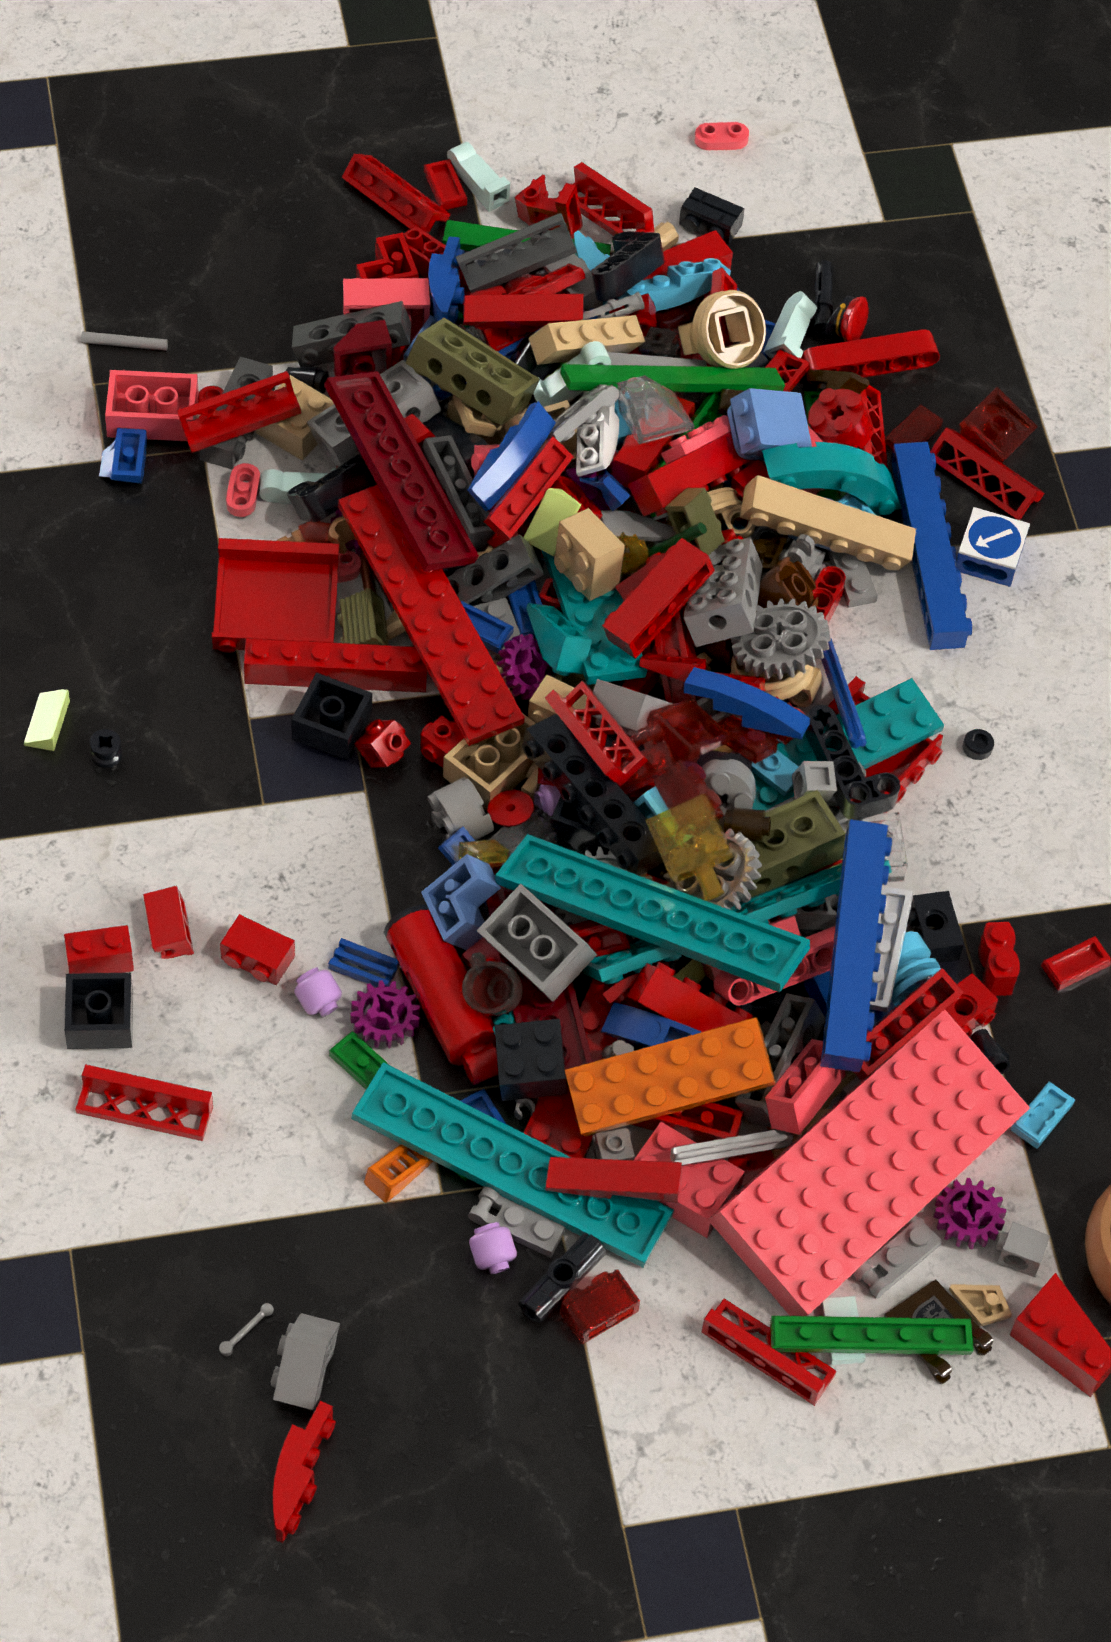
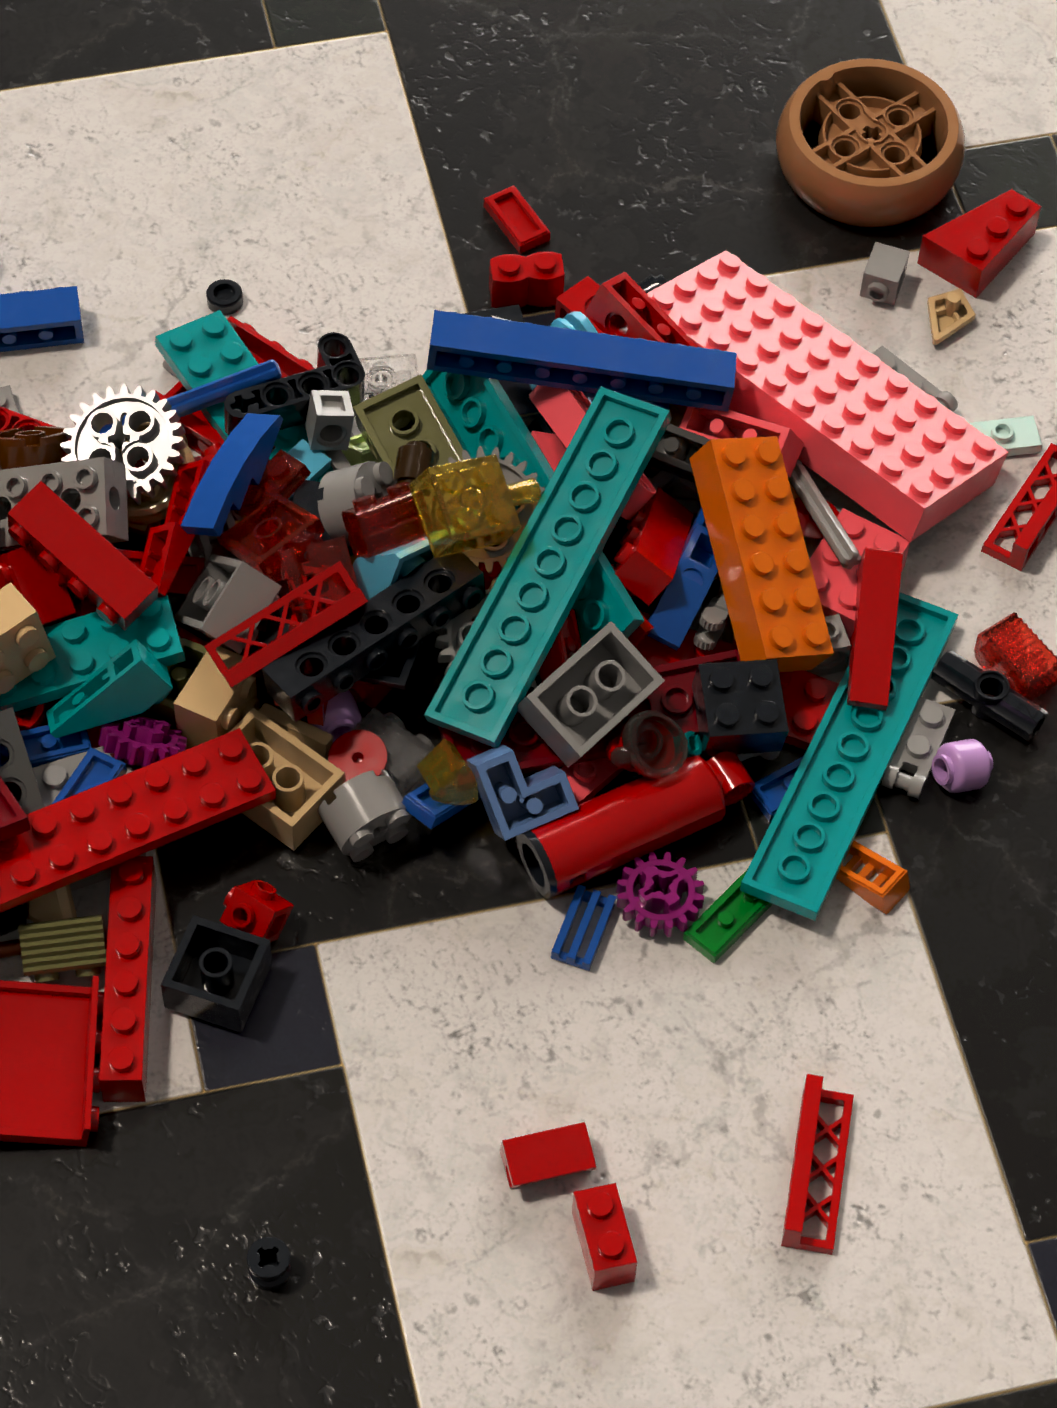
camera: 90 degrees left, 0 degrees up
yellowish green slope [24,689,70,751] -> none
black brick [64,972,133,1049] -> none
red brick [220,914,295,986] -> none
lavender head [294,967,342,1017] -> none
red brick [420,715,464,768] -> none
green tile [770,1316,973,1355] -> none
dark brown flag [884,1279,993,1384] -> none
magenta gear [933,1178,1007,1249] -> none
medium azure plate [1011,1081,1075,1149] -> none

